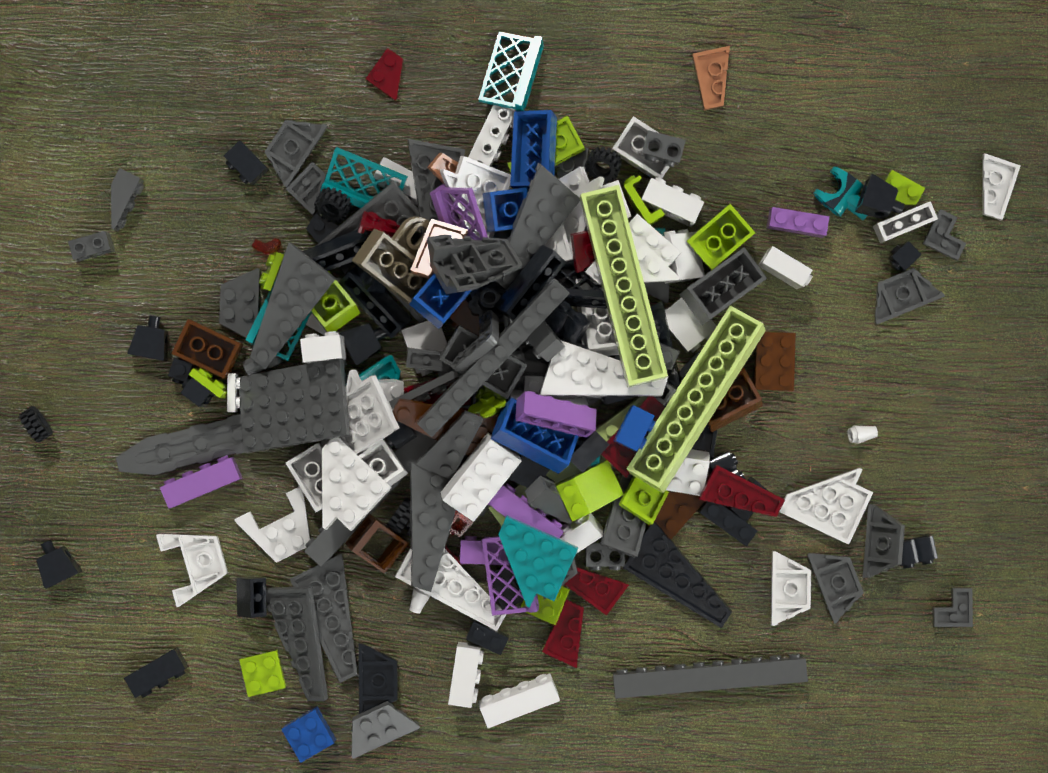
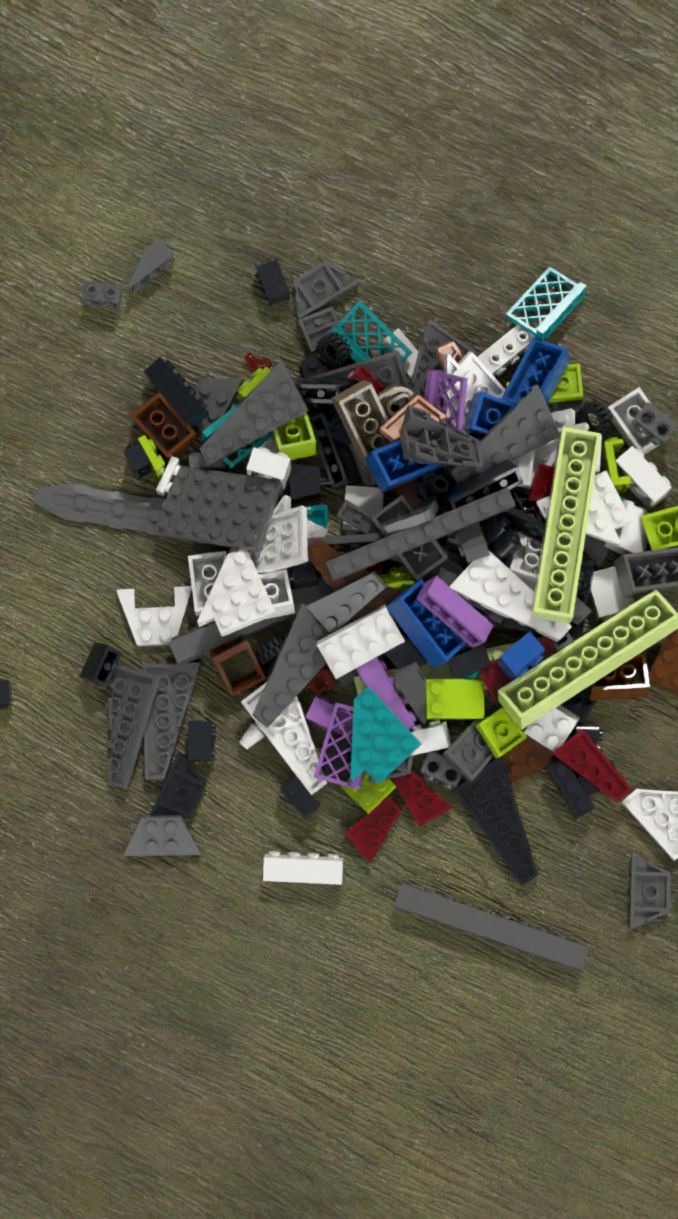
camera: 30 degrees right, 10 degrees down
black torso [127,315,168,361] -> none
white wing [156,534,228,607] -> none
medium lavender brick [160,455,242,509] -> none
black brick [168,358,196,385] -> none
lime plate [239,650,286,697] -> none
blue brick [281,706,336,763] -> none
dark red wing [365,48,404,101] -> none
white brick [448,642,484,708] -> none
white wing [771,551,811,626] -> none
none -> black brick [144,357,210,429]
none -> black brick [187,721,216,762]

